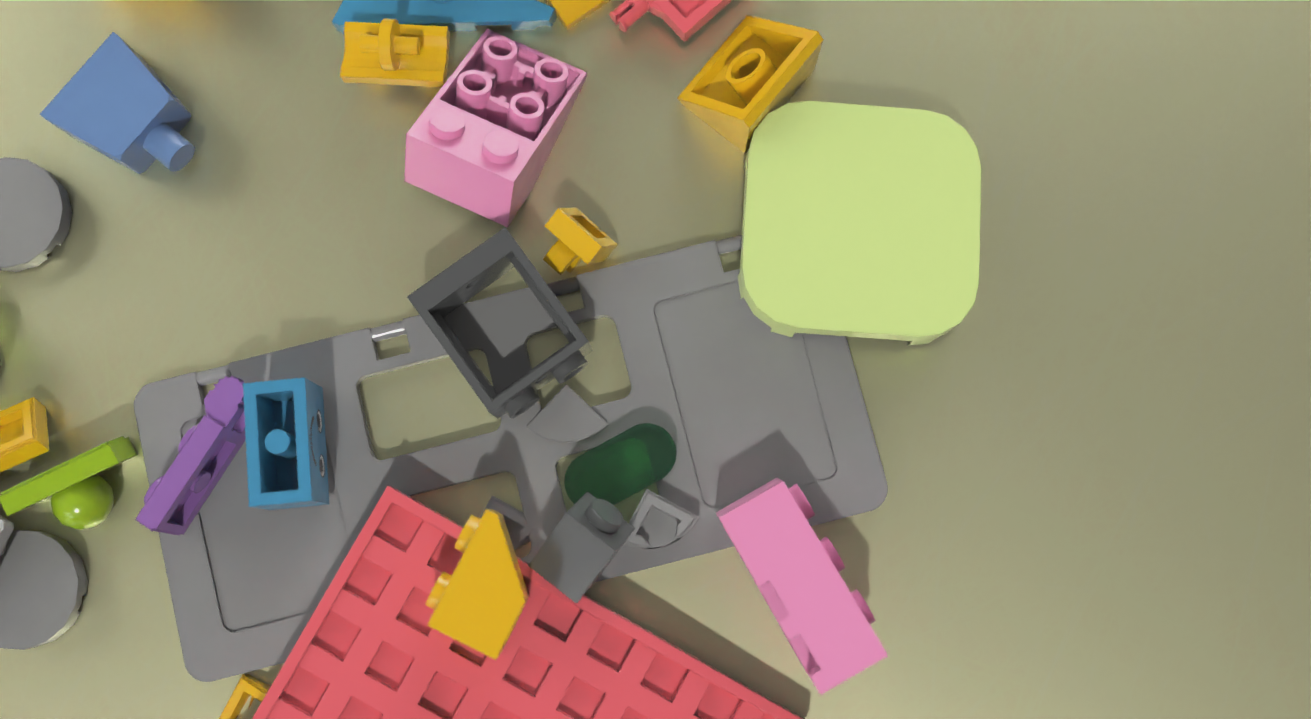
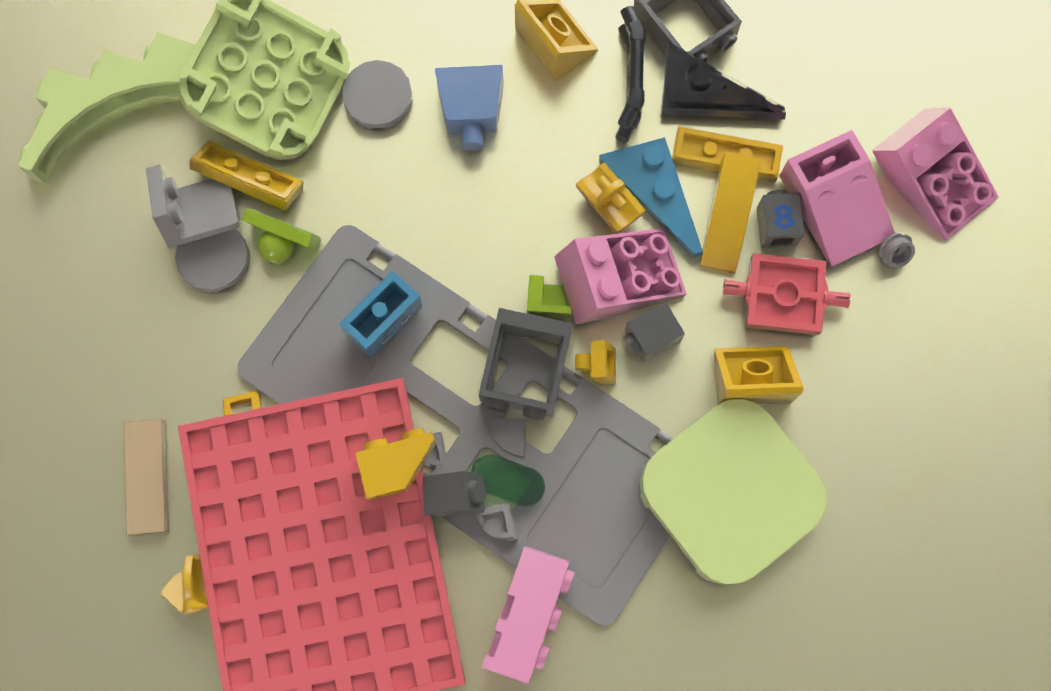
camera: 45 degrees right, 5 degrees down
medium lavender hinge [135,376,246,536] -> none
none -> lime panel [527,275,572,323]
none -> dark grey brick [623,302,685,363]

